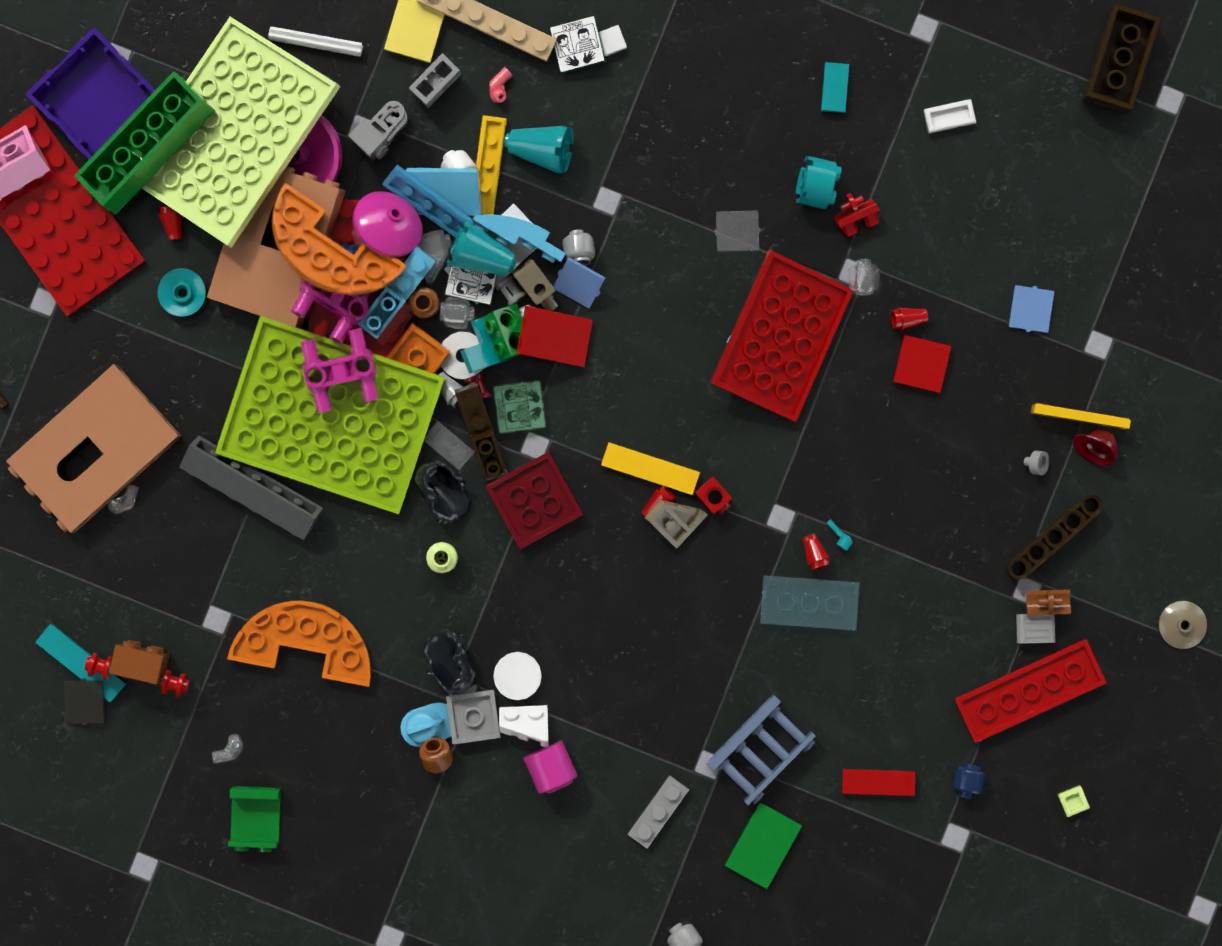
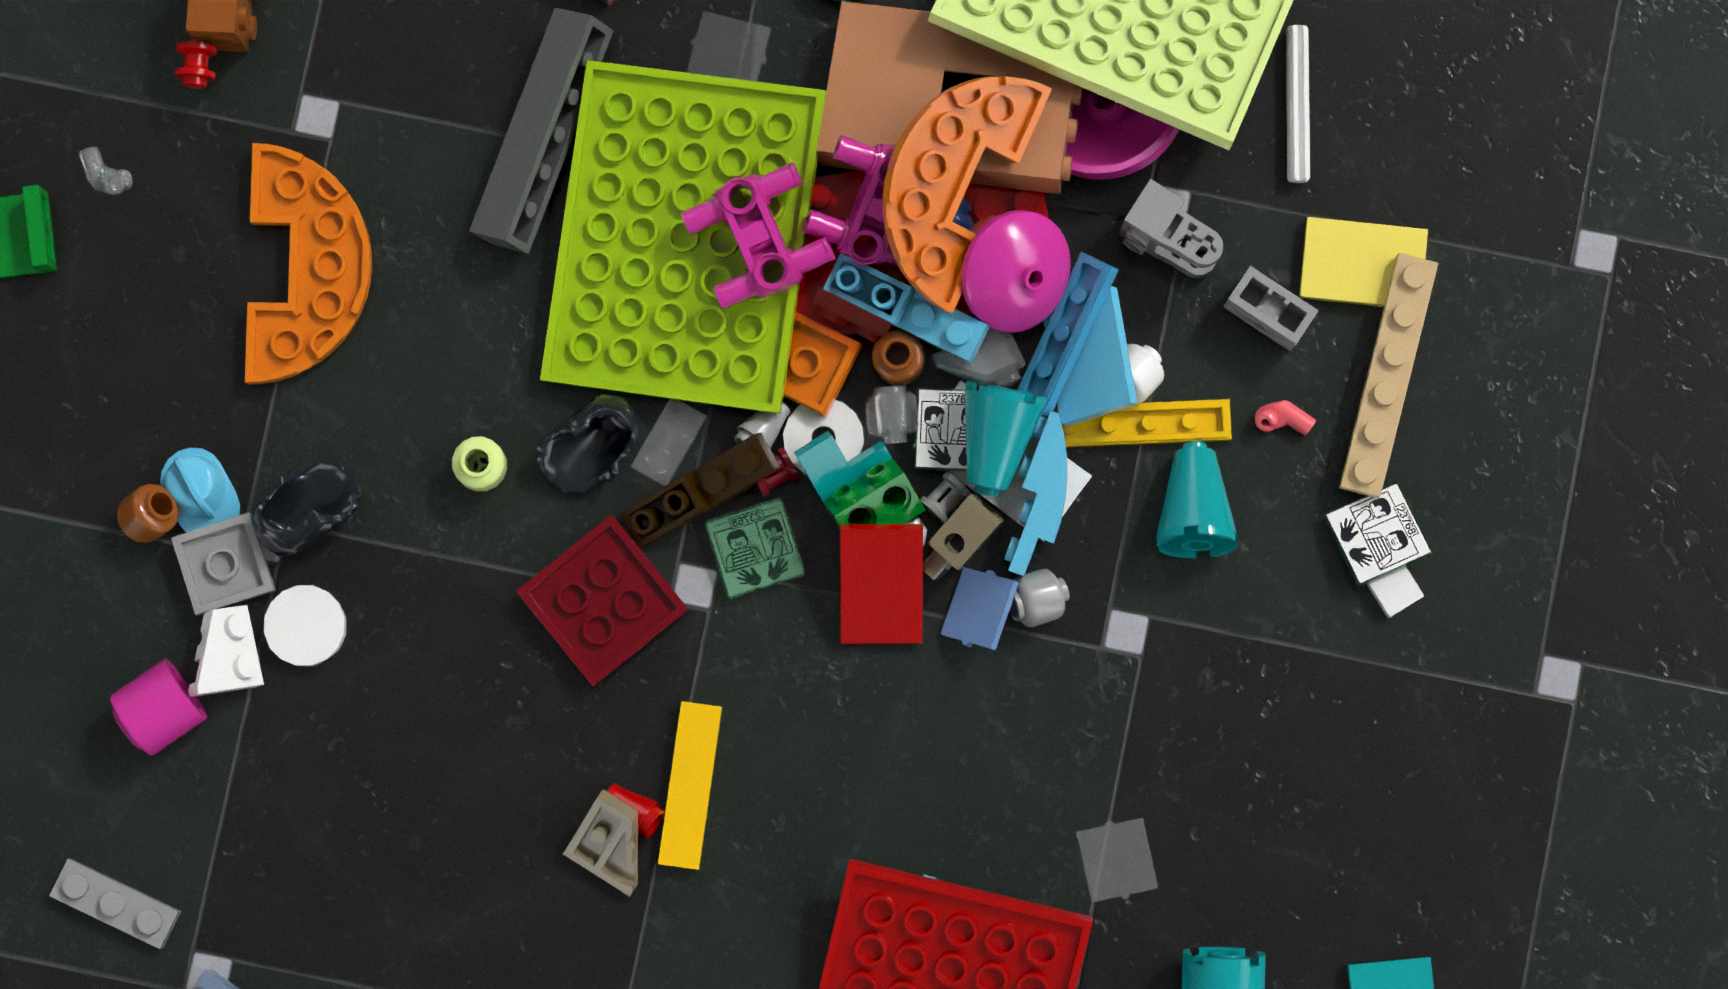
camera: 75 degrees right, 5 degrees down
red brick [694,477,732,515] -> none
none -> clear piece [687,11,771,82]

